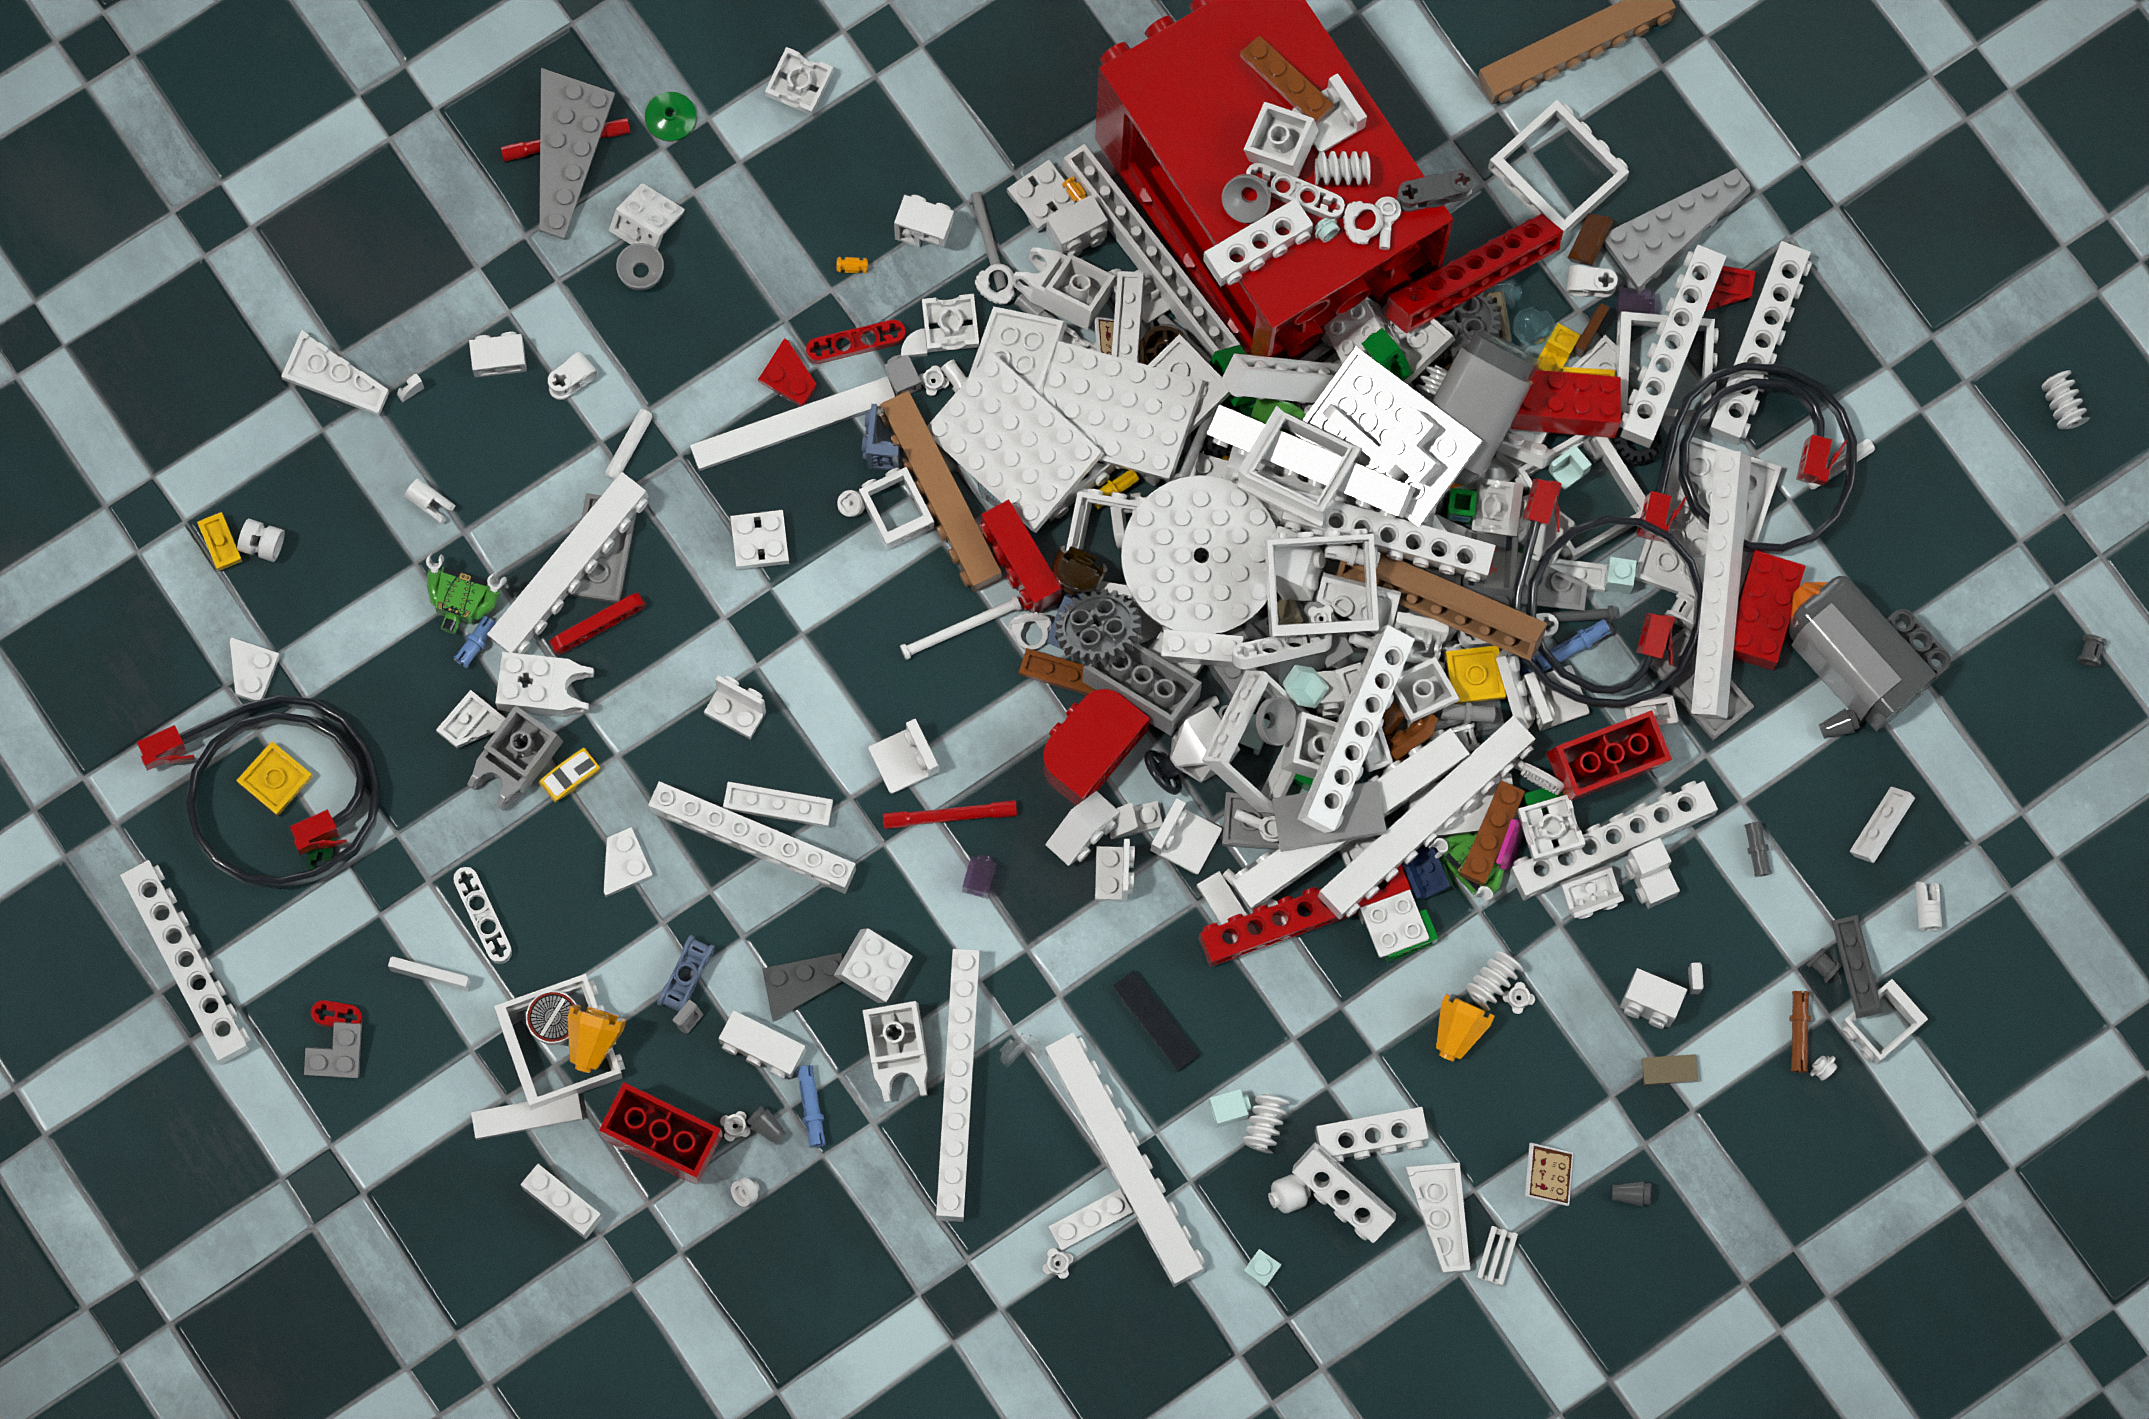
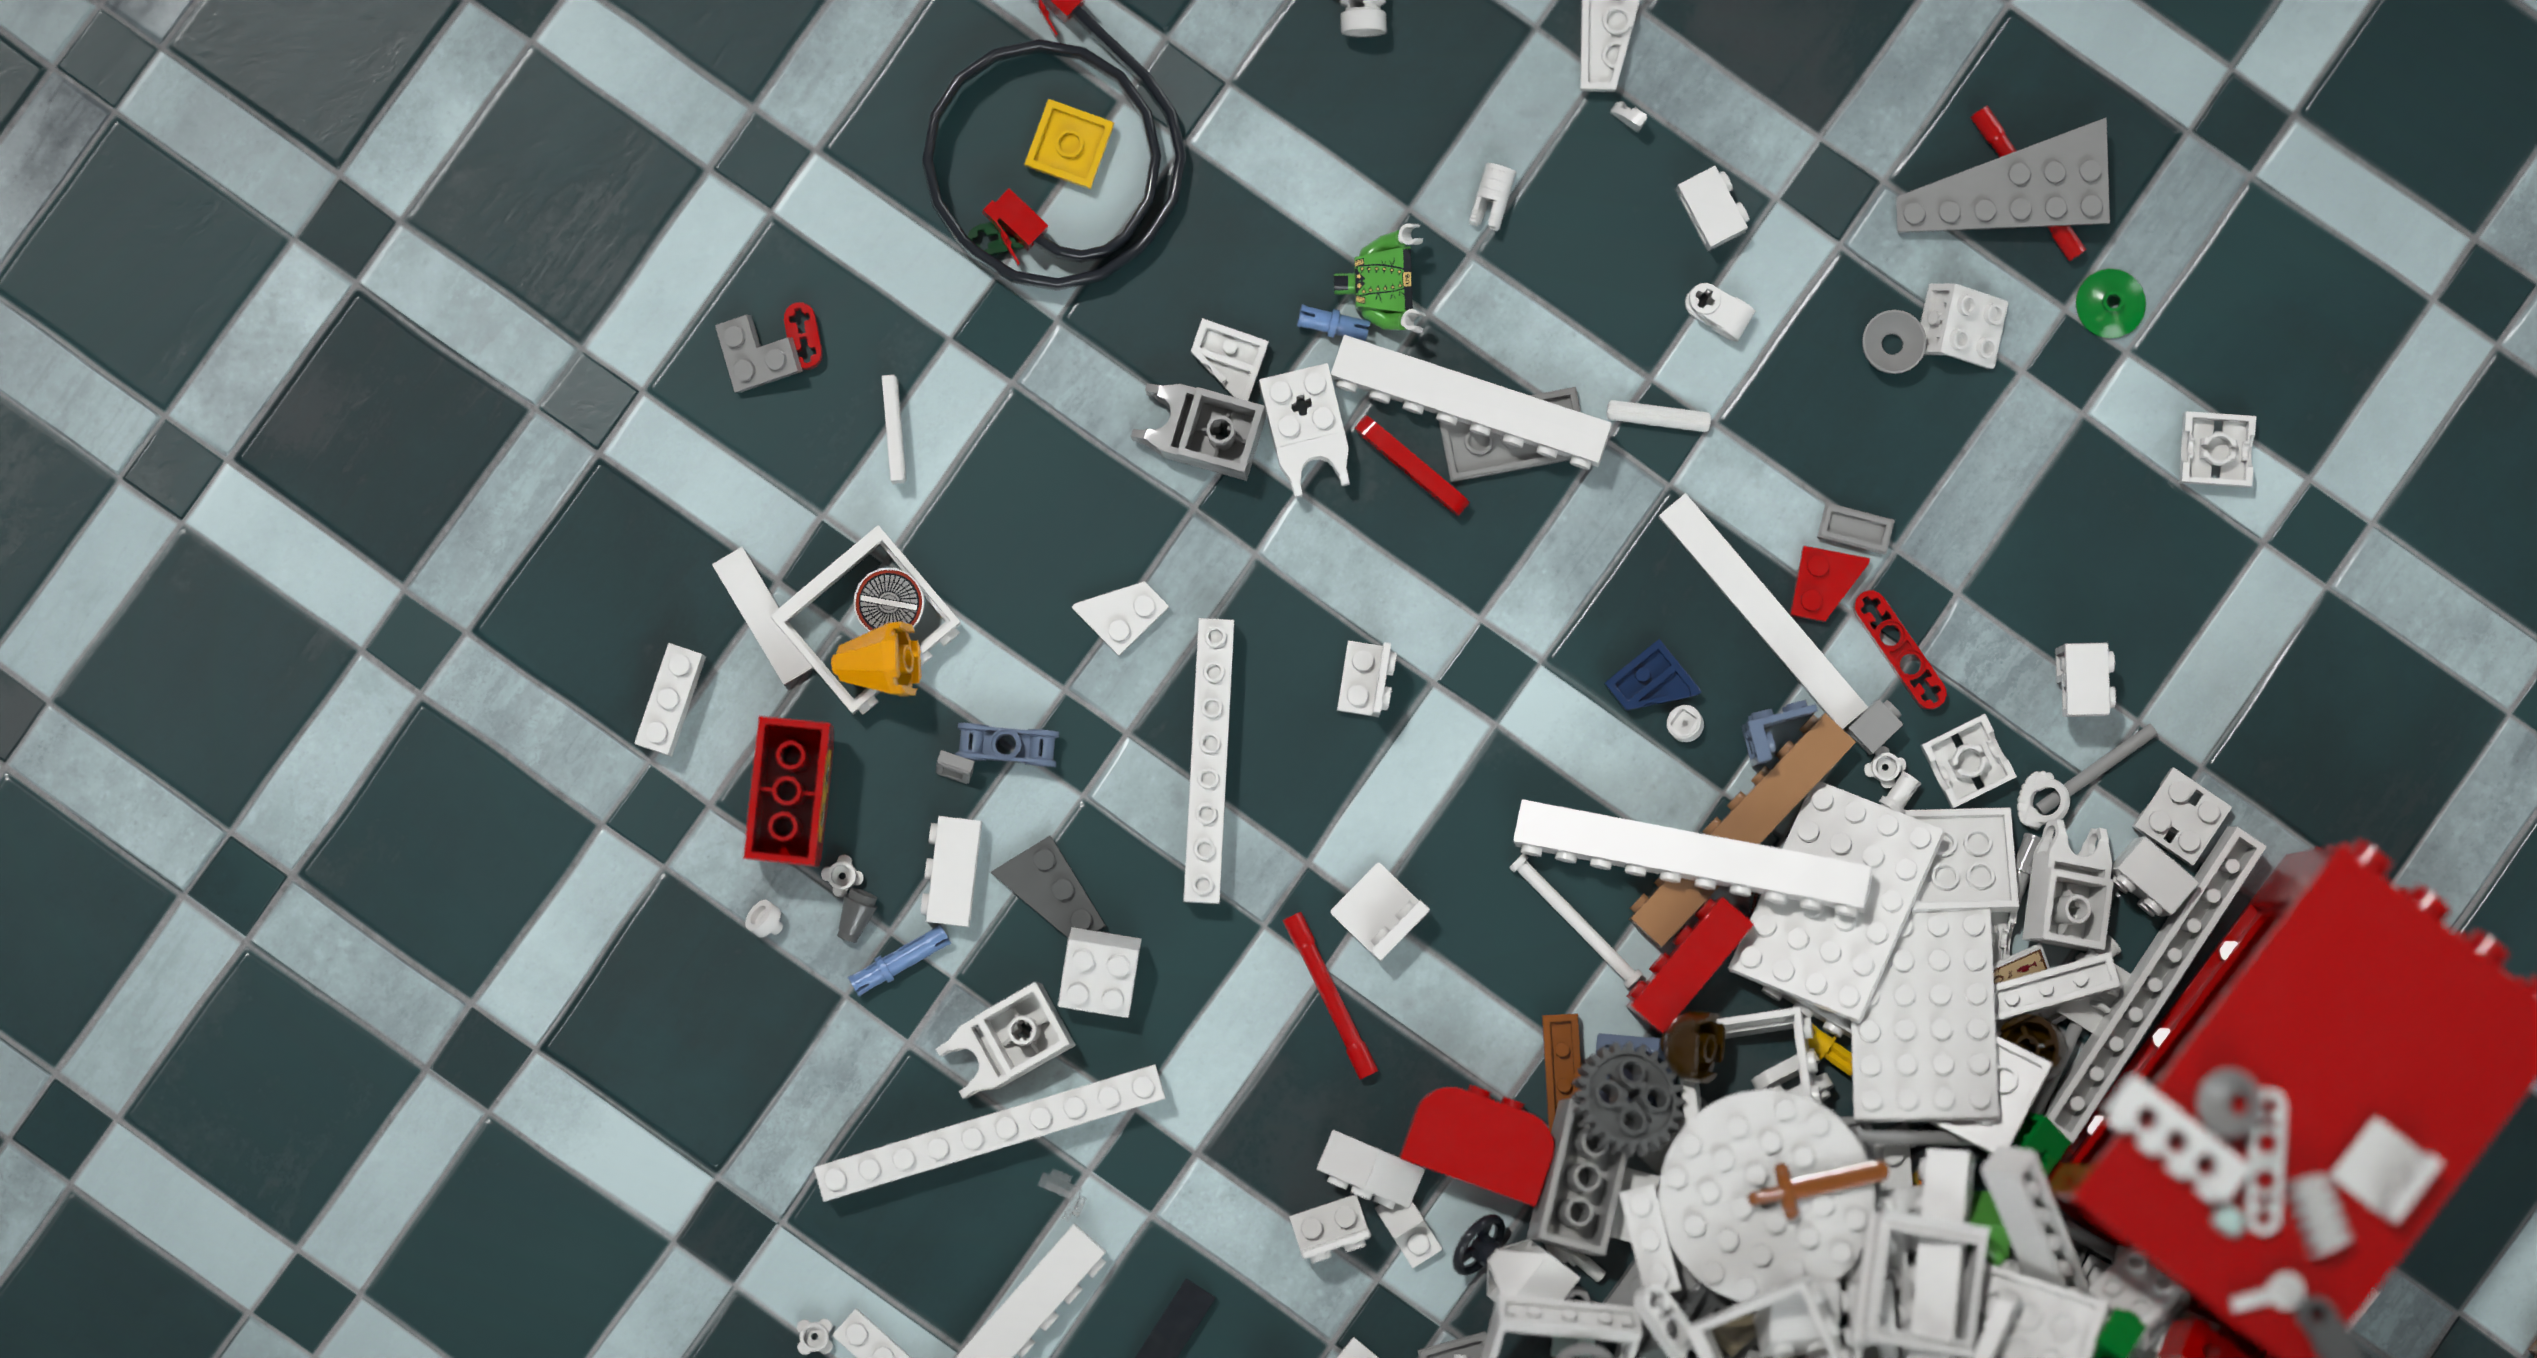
camera: 70 degrees right, 10 degrees up
white brick [120,860,251,1065] -> none
white wing [230,637,280,701] -> none
white beam [454,867,512,964] -> none
slope [539,748,600,803] -> none
white plate [723,782,833,828] -> none
white brick [730,510,789,570] -> none
light orange piece [836,257,868,273] -> none
white window [859,467,934,551] -> none
white tile [901,328,927,358] -> none
clear purple brick [962,855,997,899] -> none
white piece [1008,612,1052,650] -> none
light orange piece [1062,176,1087,203] -> none
white bracket [1151,798,1222,875] -> none
dark orange plate [1240,36,1334,125] -> none
white brick [1244,102,1318,178] -> none
white piece [1343,201,1383,244] -> none
none -> white brick [1513,800,1873,917]
none -> dark blue wing [1604,639,1702,711]
none -> dark orange sword [1748,1160,1889,1220]
none -> light grey tile [1817,503,1895,555]

